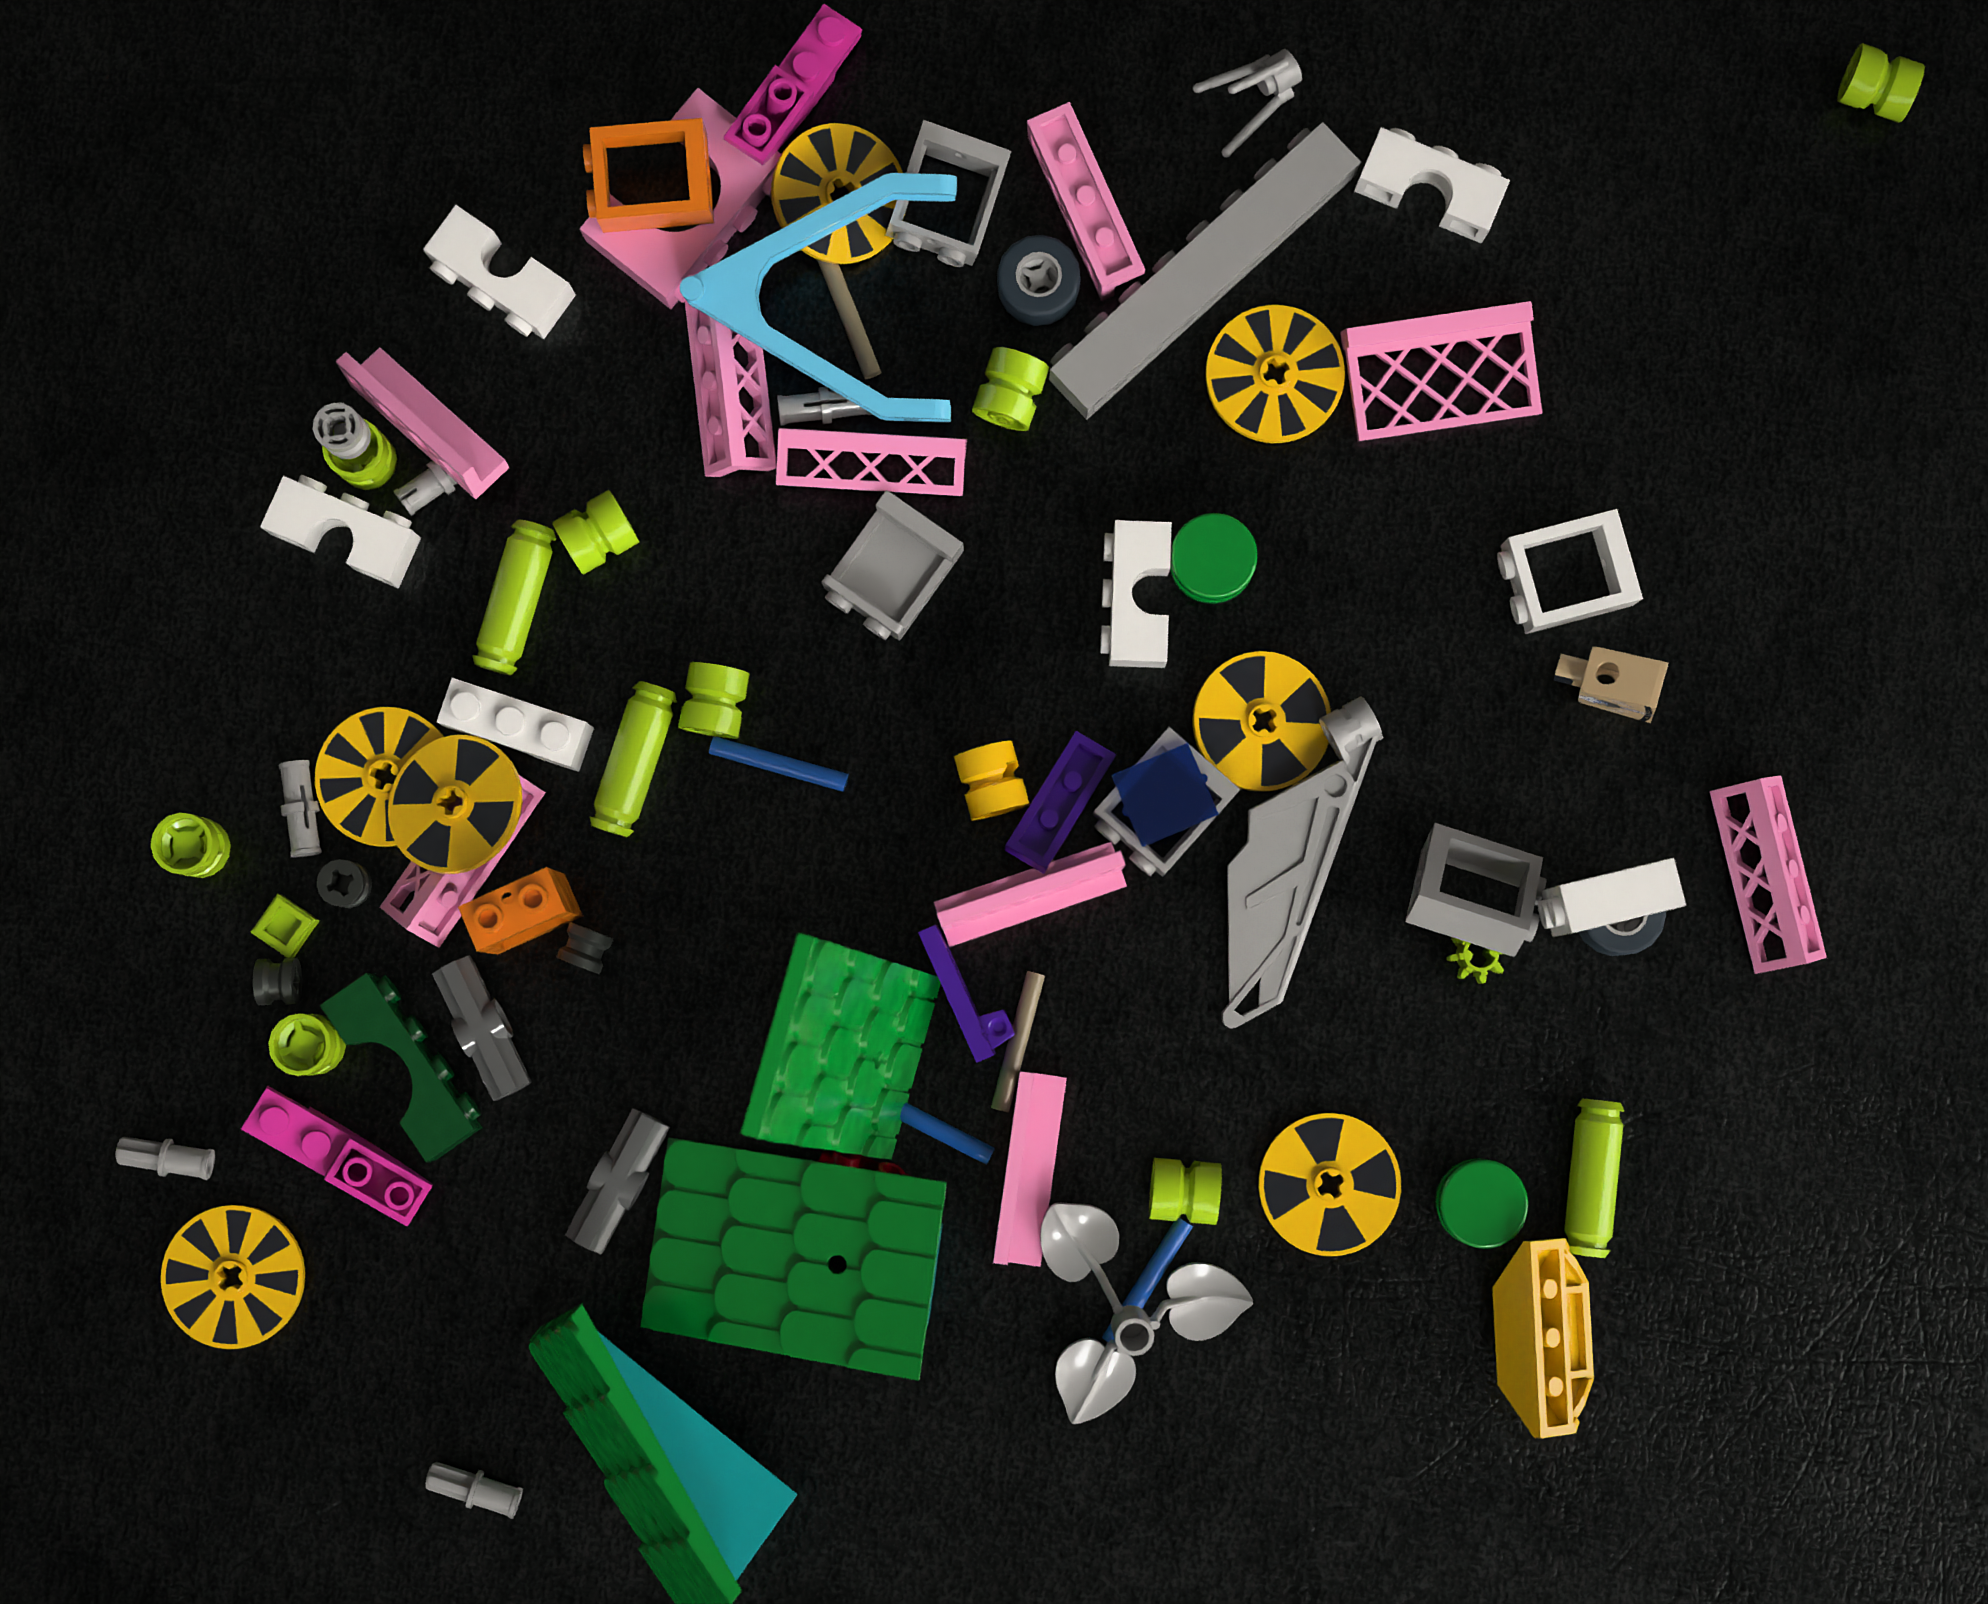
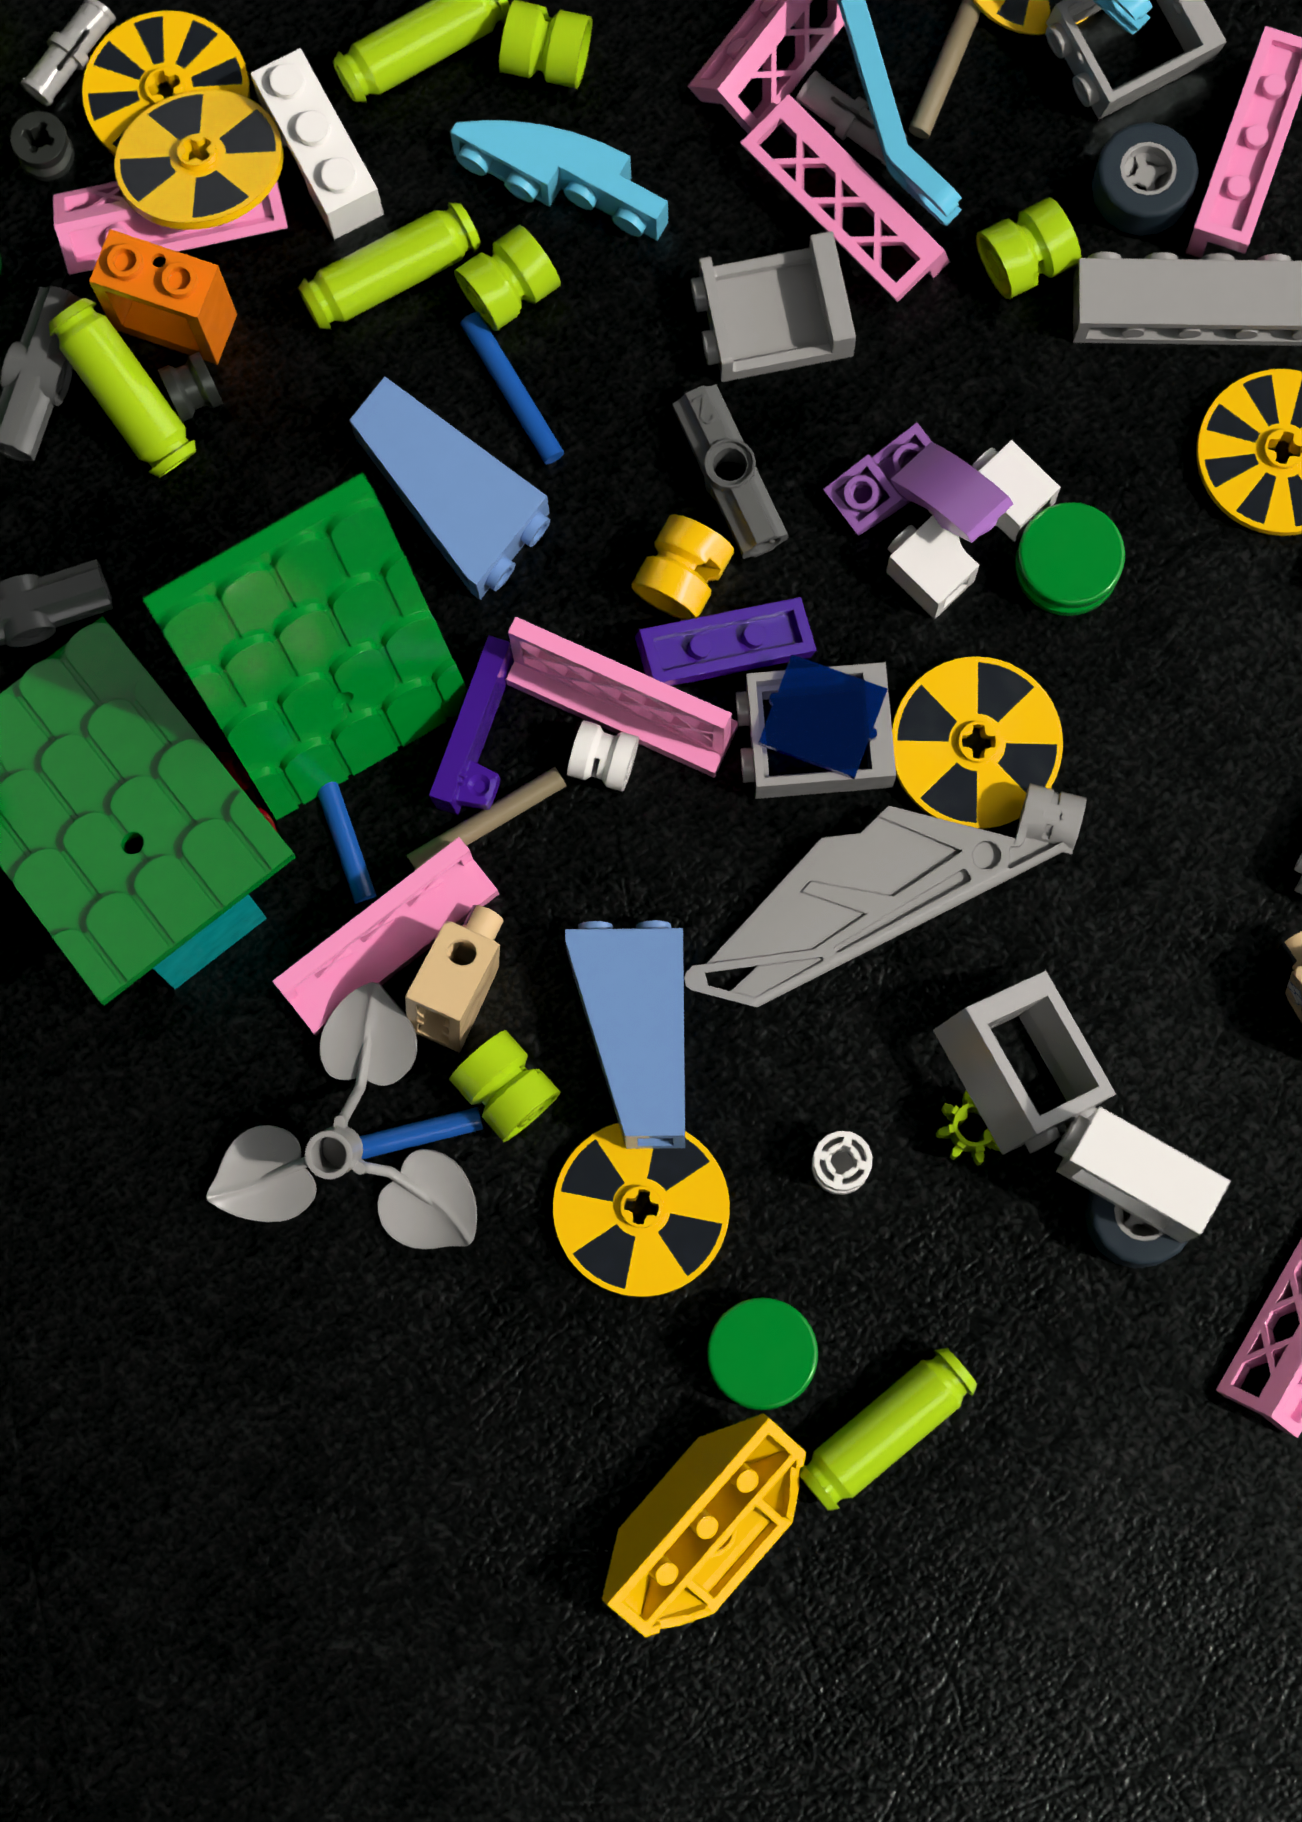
camera: 45 degrees right, 5 degrees down
none -> lime axle [49,298,196,477]
none -> medium blue slope [350,377,550,600]
none -> tan torso [405,905,503,1053]
none -> medium azure slope [450,120,668,241]
none -> medium blue slope [565,920,685,1149]
none -> white wheel [567,720,639,792]
none -> dark grey piece [672,384,788,559]
none -> white wheel [811,1131,872,1195]
none -> medium lavender slope [823,423,932,535]
none -> medium lavender slope [890,442,1013,543]

